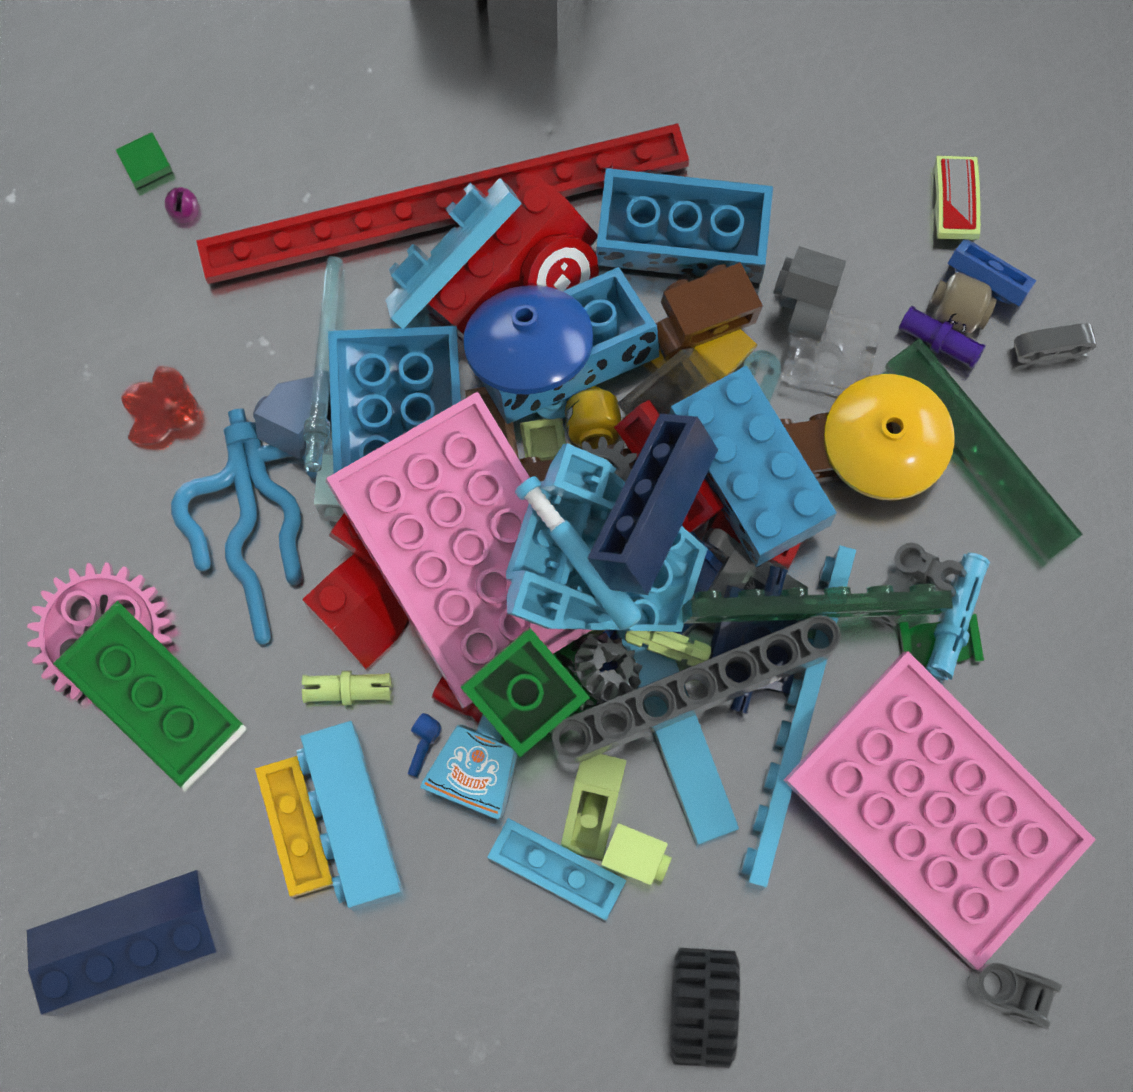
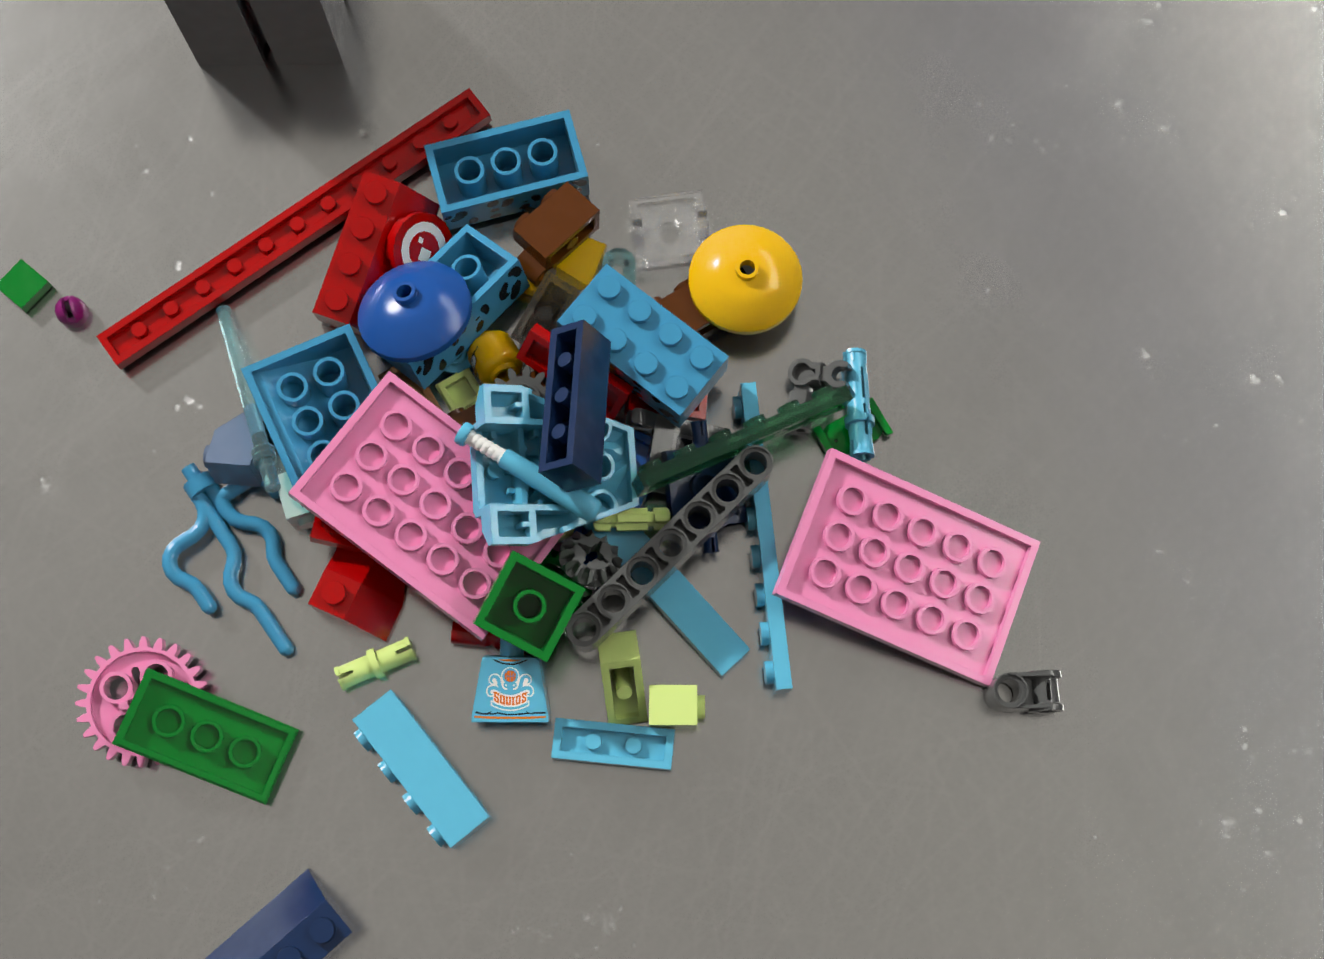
camera: 25 degrees left, 0 degrees up
clear red plate [121,366,199,445] -> none
yellow plate [255,756,333,898] -> none
medium azure hinge [385,178,522,329] -> none
blue hand [407,713,441,777] -> none
black tyre [670,948,740,1068] -> none
dark grey hinge [773,246,846,342] -> none
clear green plate [885,338,1083,563] -> none
dark purple pin [898,306,986,369] -> none
dark tan head [930,272,996,334] -> none
slope [934,156,981,240] -> none
blue plate [947,239,1037,307] -> none
dark grey beam [1014,323,1097,363] -> none

